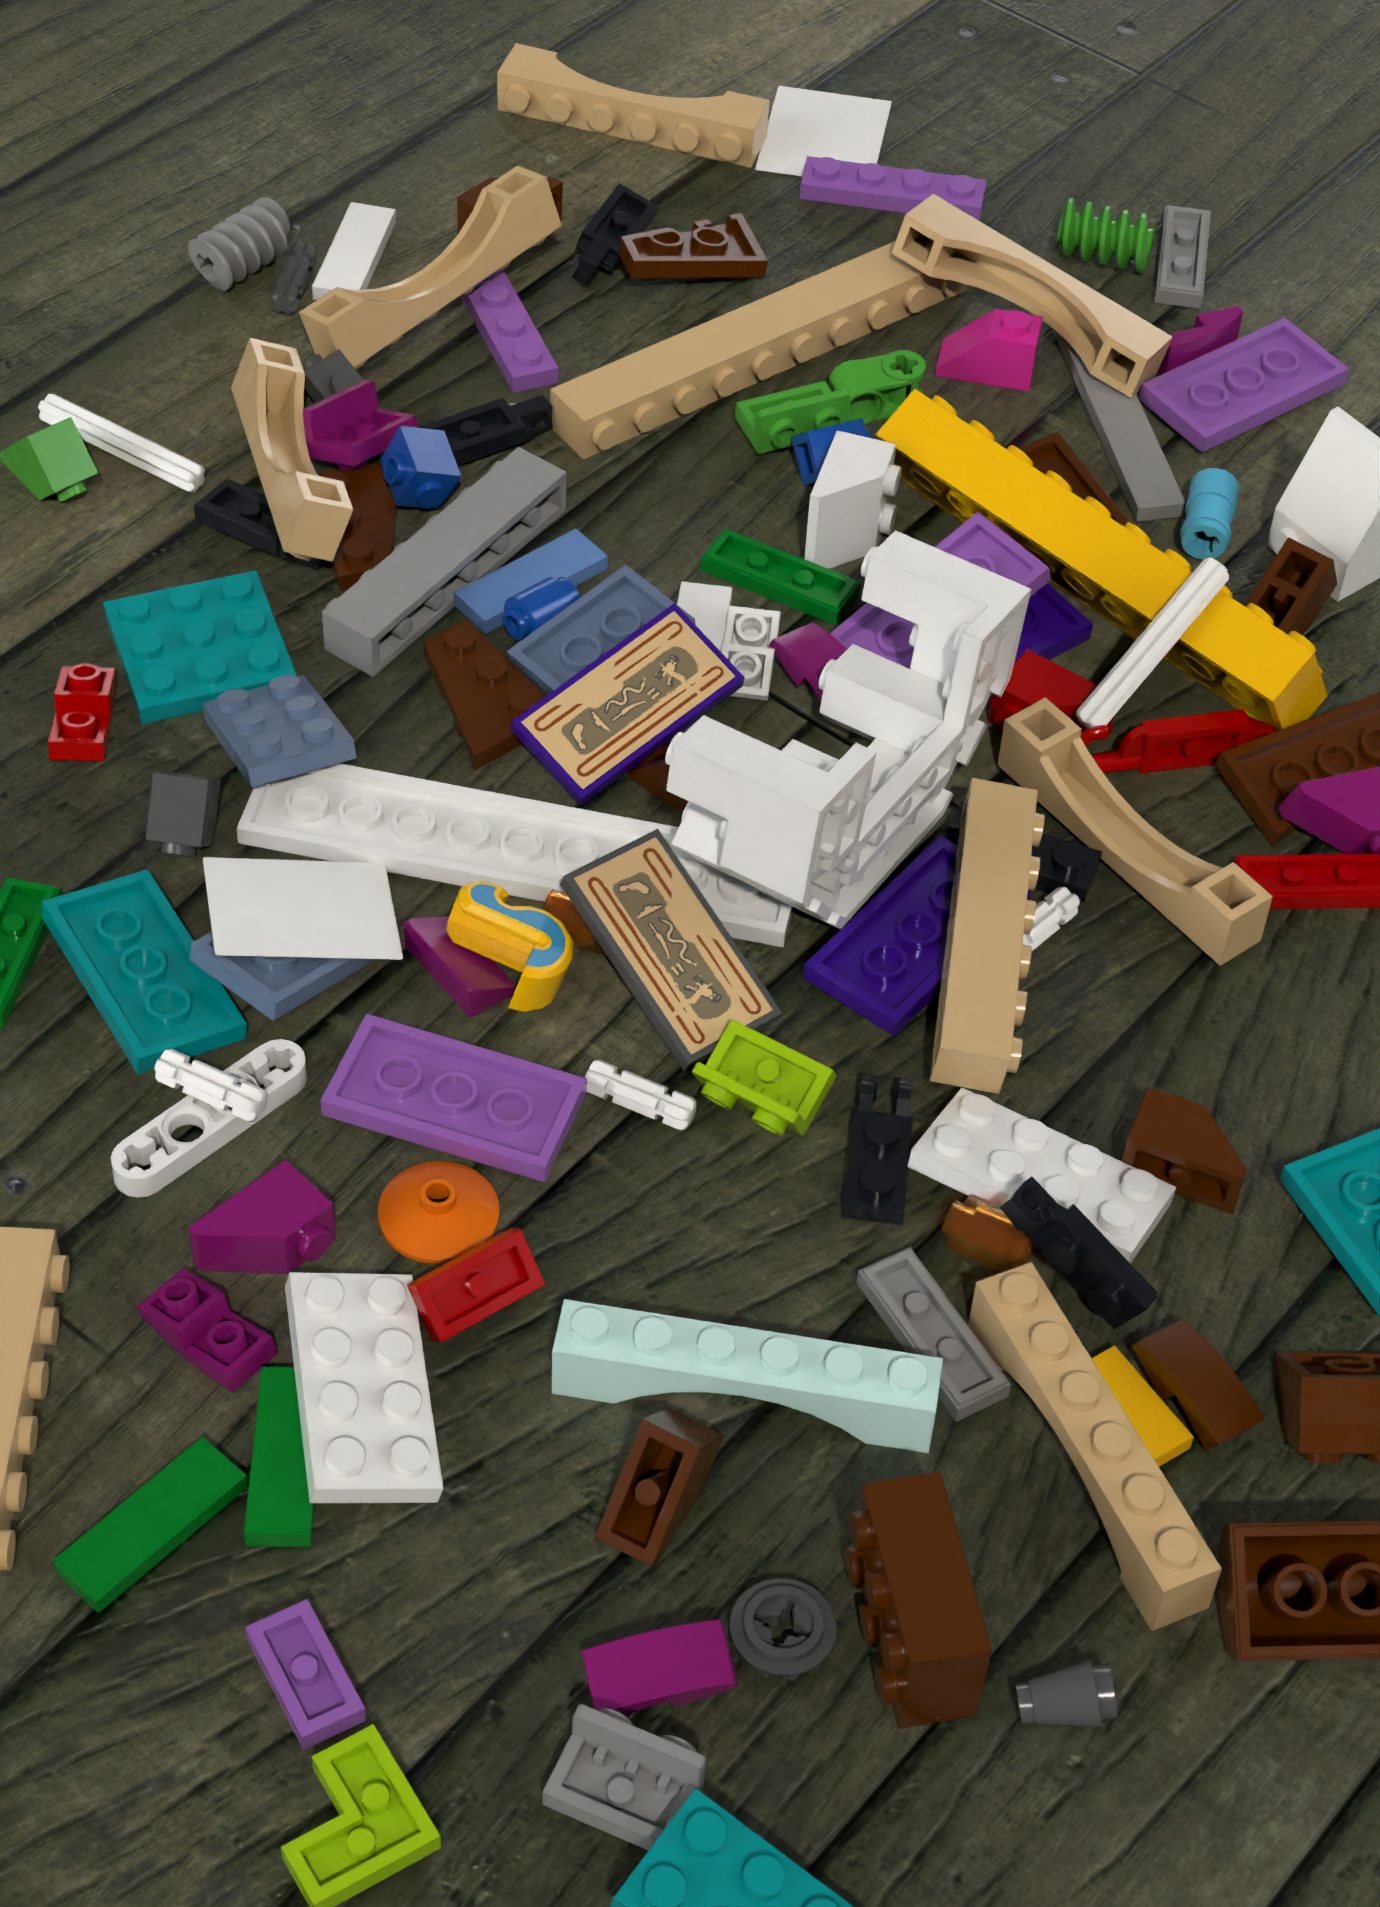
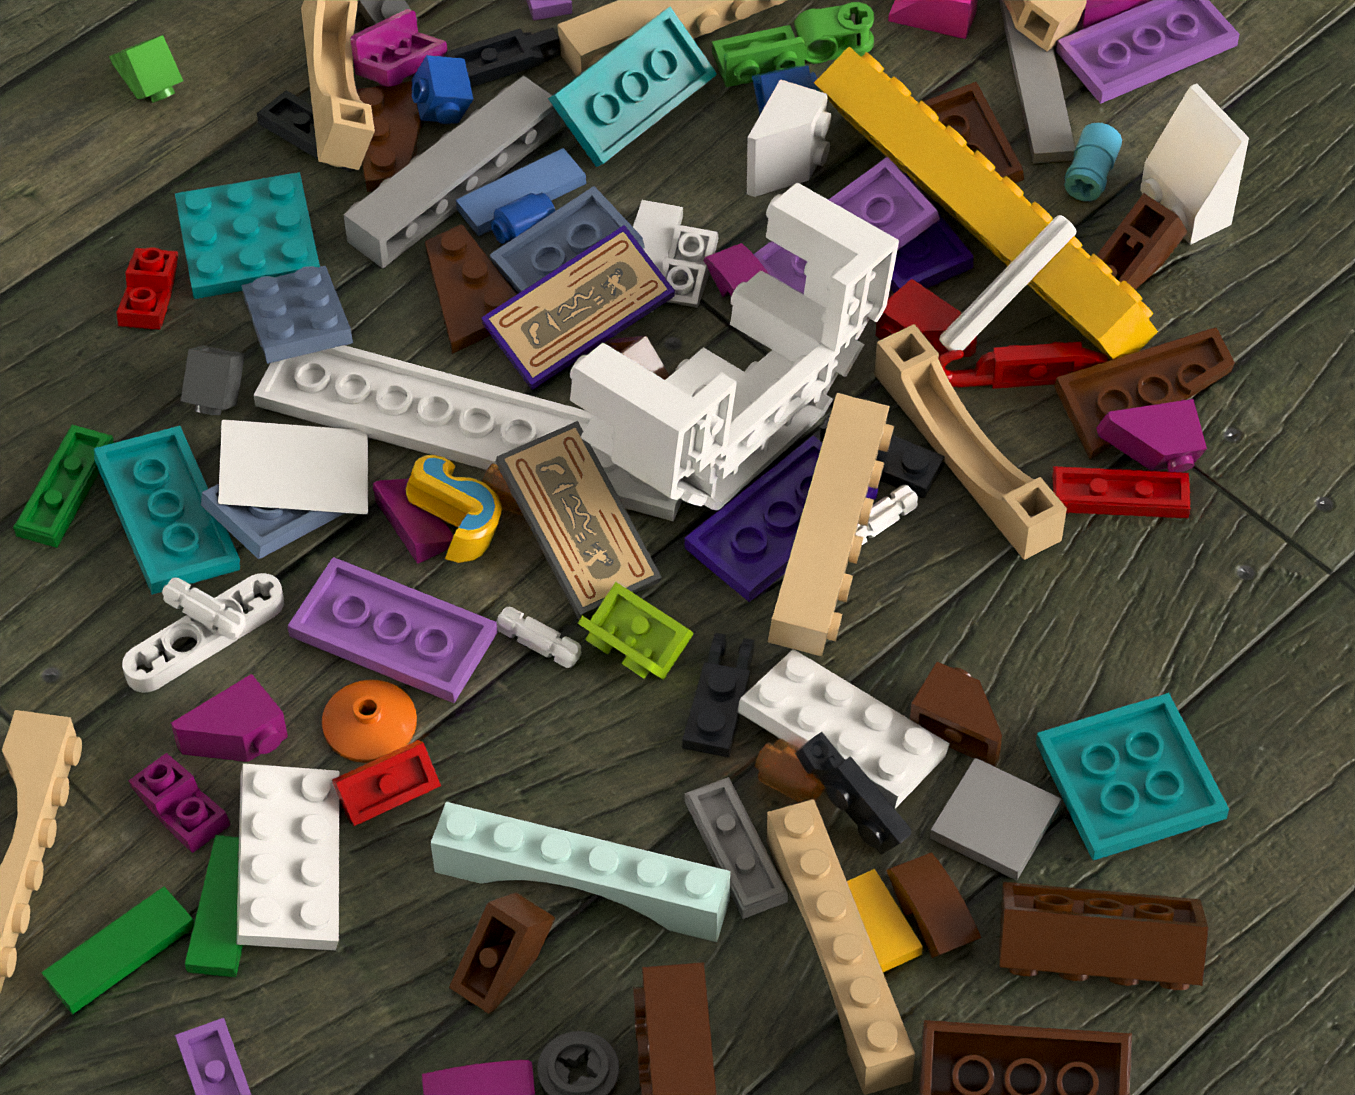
camera: 10 degrees right, 5 degrees up
white axle [38,394,206,493] -> none
green tile [700,528,861,625] -> none
none -> plate [548,7,717,167]
none -> light grey tile [930,758,1062,881]

